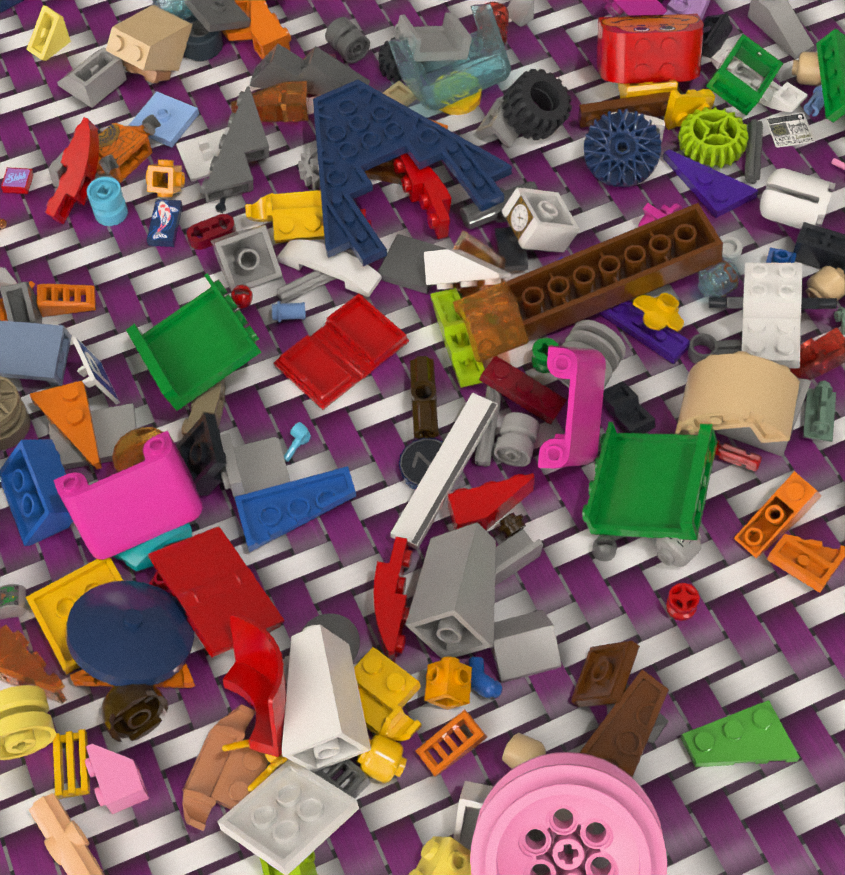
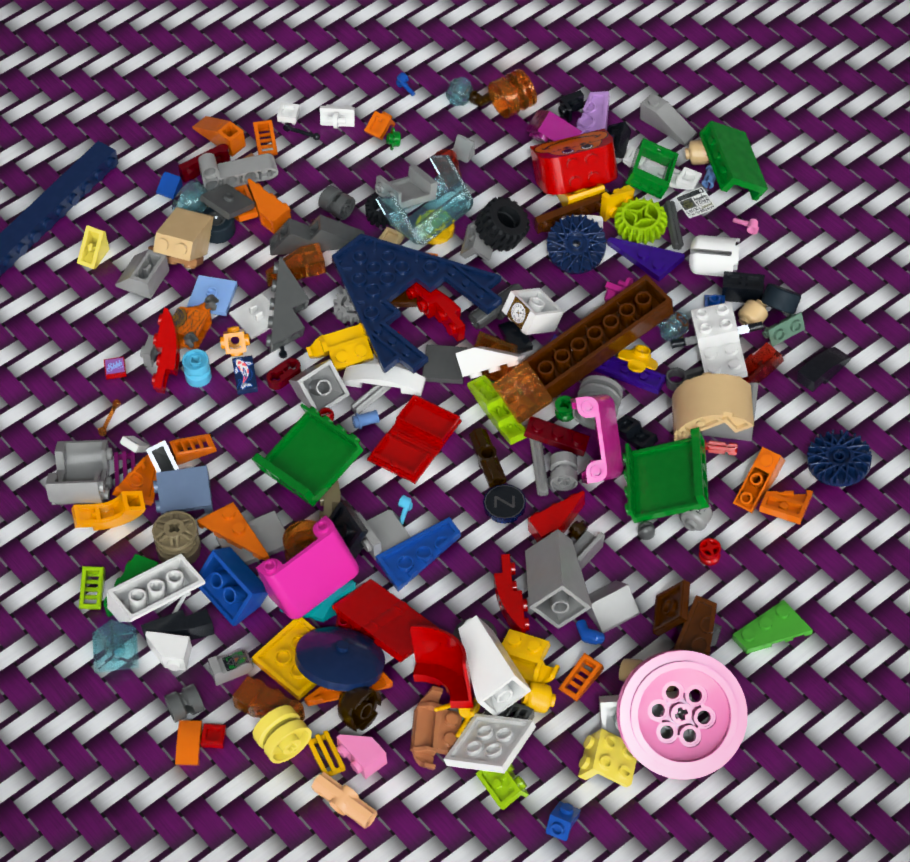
camera: 15 degrees left, 5 degrees down
white piece [72,337,120,405] -> none
white tile [391,393,498,550] -> none
light orange brick [424,657,472,710] -> none
white tile [720,236,743,263] -> none
sand green hinge [803,381,836,442] -> none

